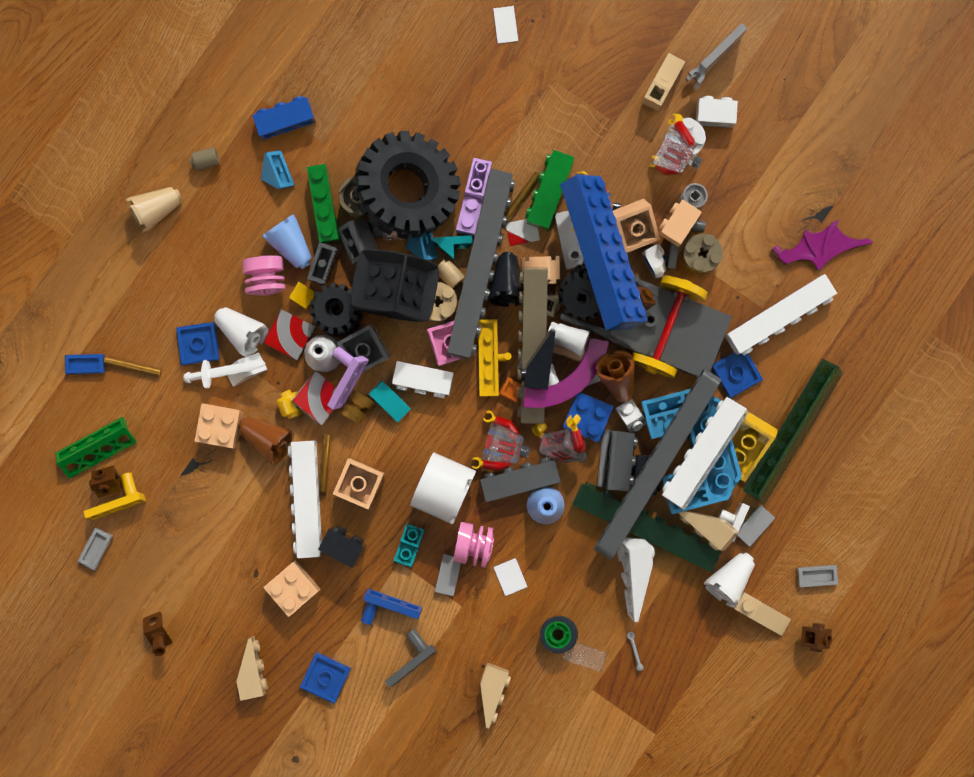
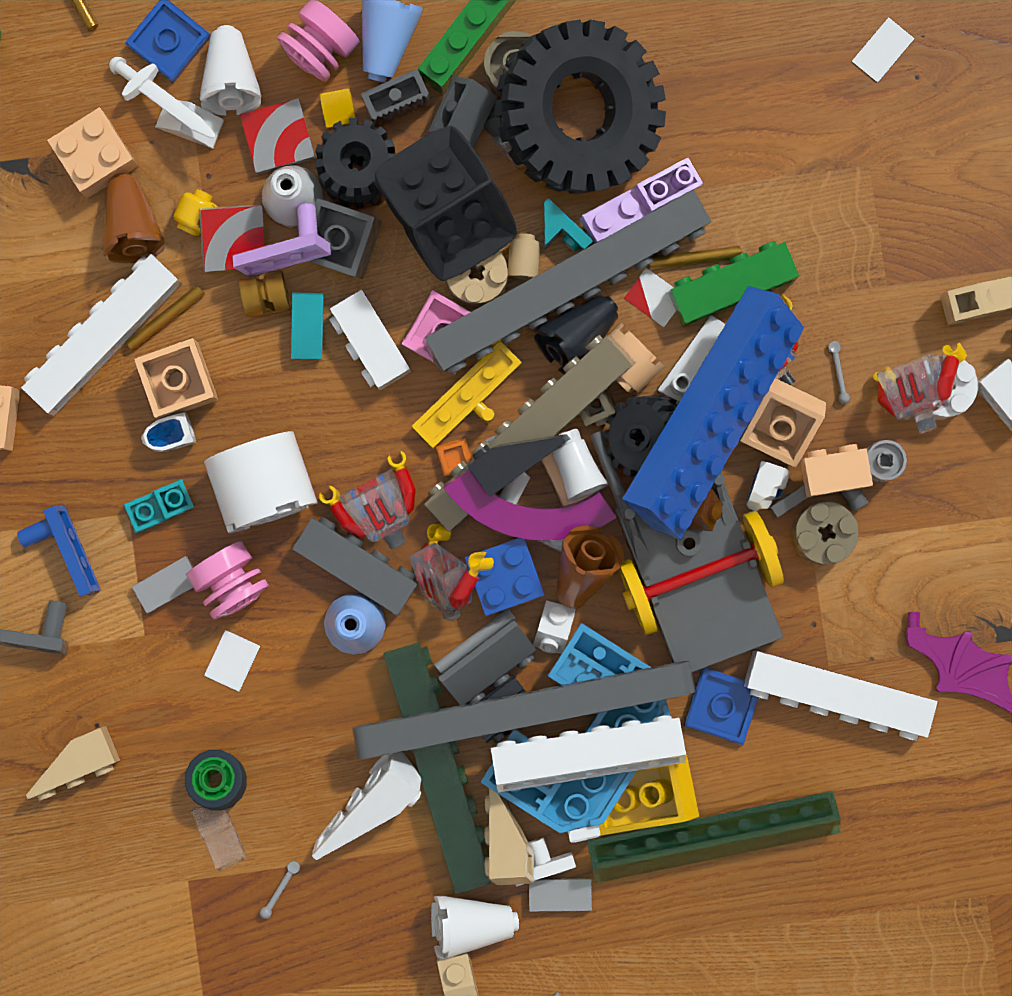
camera: 40 degrees right, 0 degrees up
black brick [318,526,367,568] -> none
dark azure slope [406,232,438,260] -> none
none -> rock [141,412,196,452]
none -> white tile [568,825,601,843]
none -> light grey hinge [828,341,850,404]

